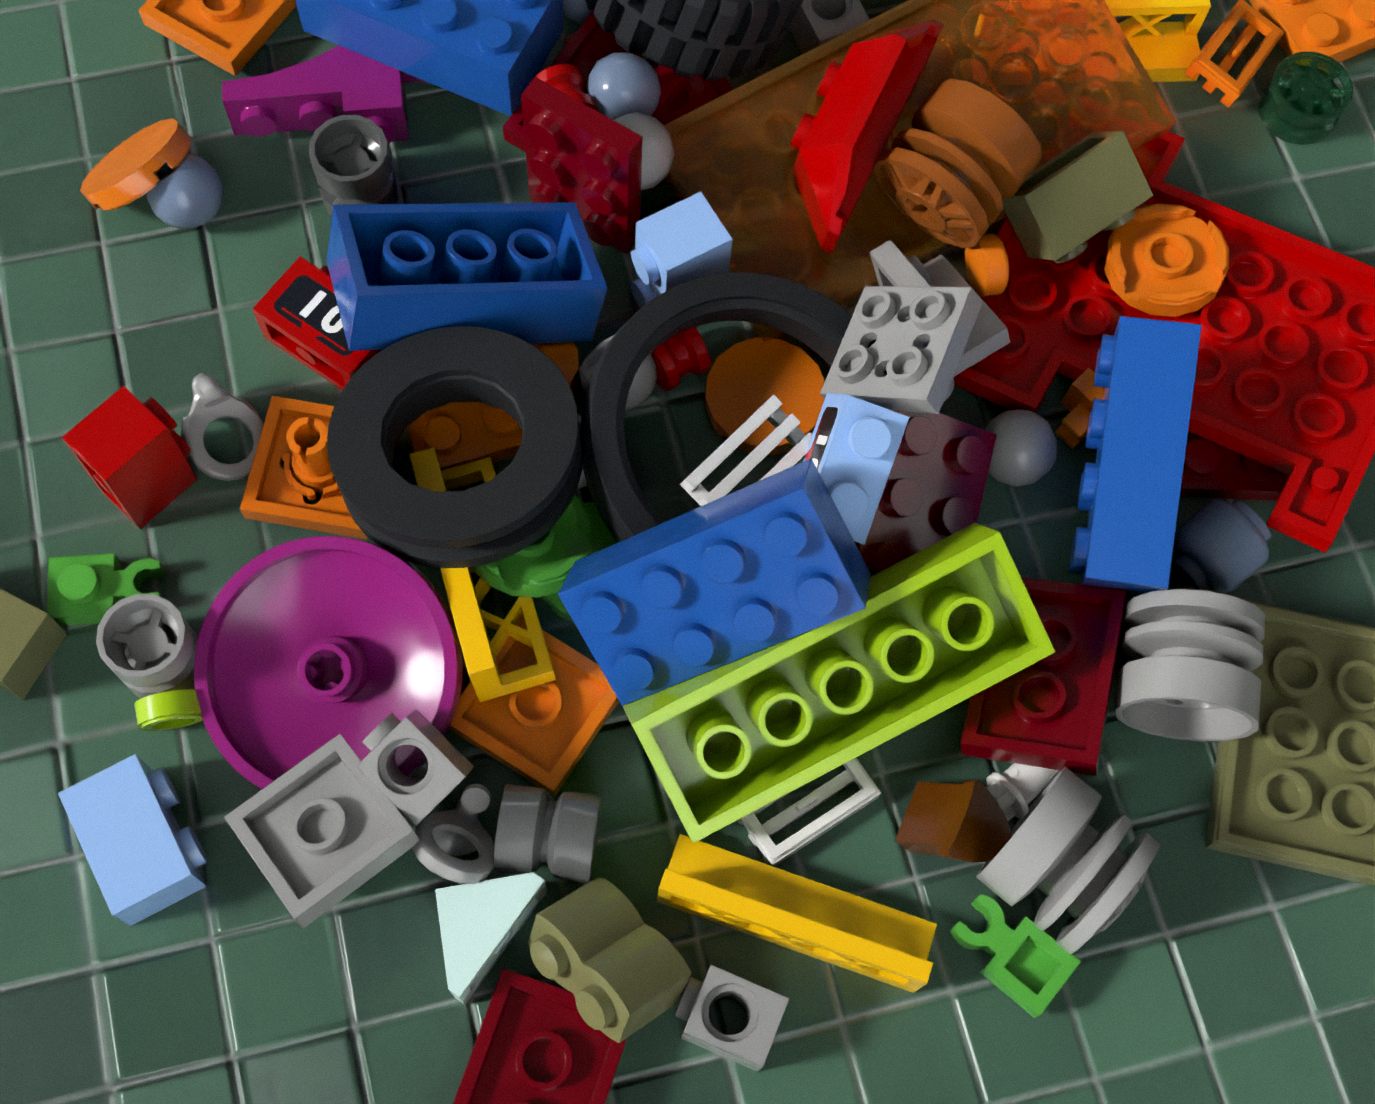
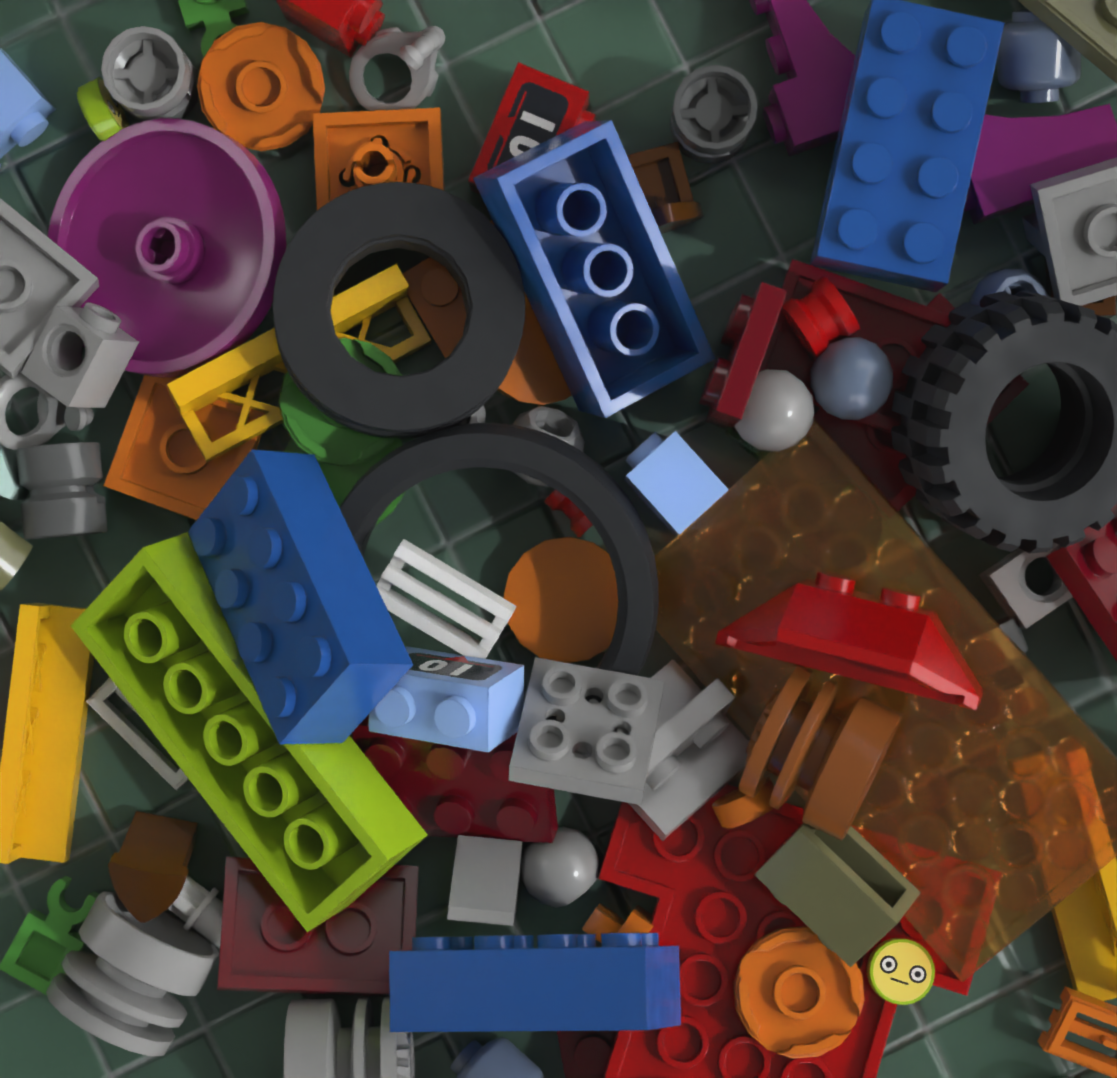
camera: 85 degrees right, 20 degrees up
none -> orange tile [197,22,325,151]
none -> light grey slope [447,835,522,926]
none -> light yellow tile [867,938,935,1005]

